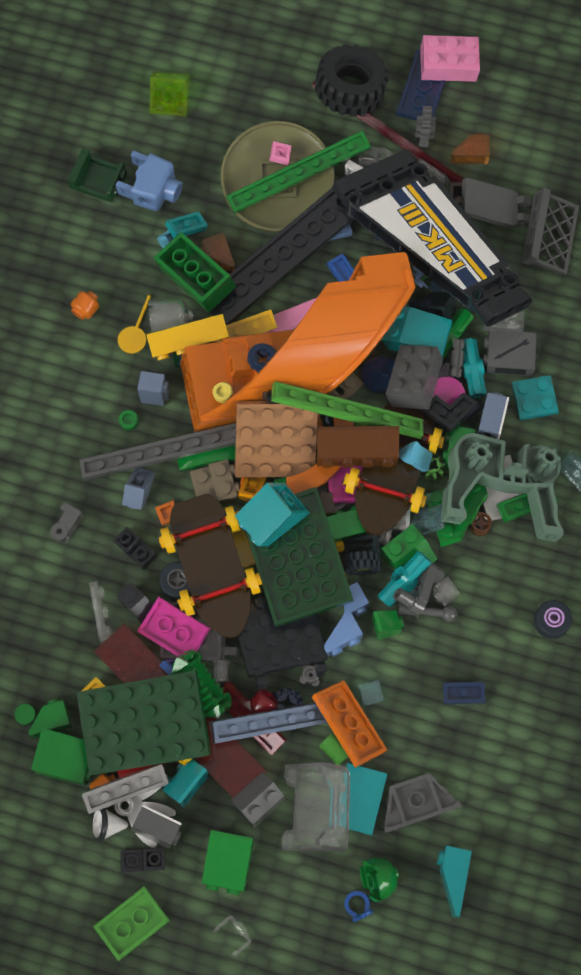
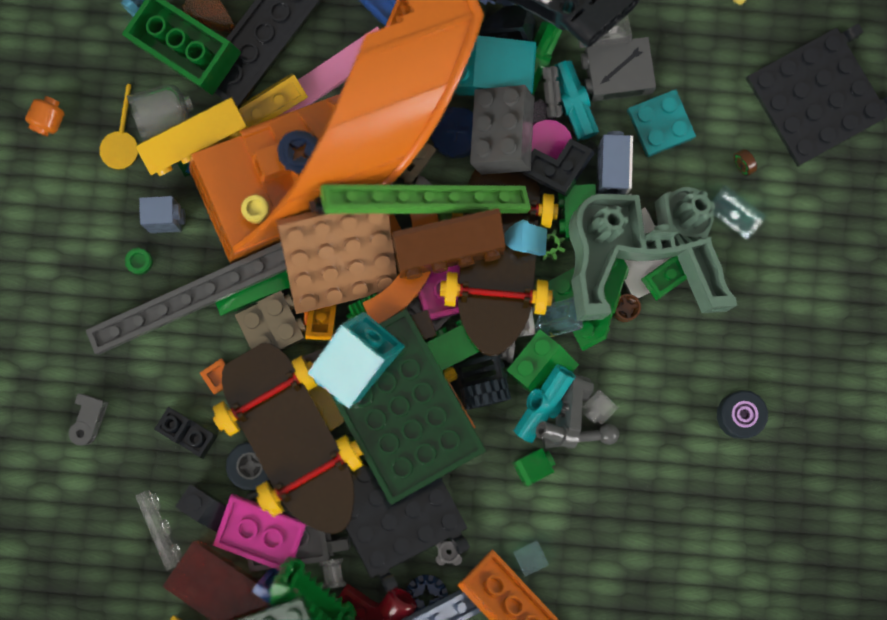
camera: 20 degrees left, 10 degrees up
sand blue slope [122,468,155,510] -> none
medium blue arch [324,582,369,657] -> none
dark blue plate [443,682,485,705] -> none

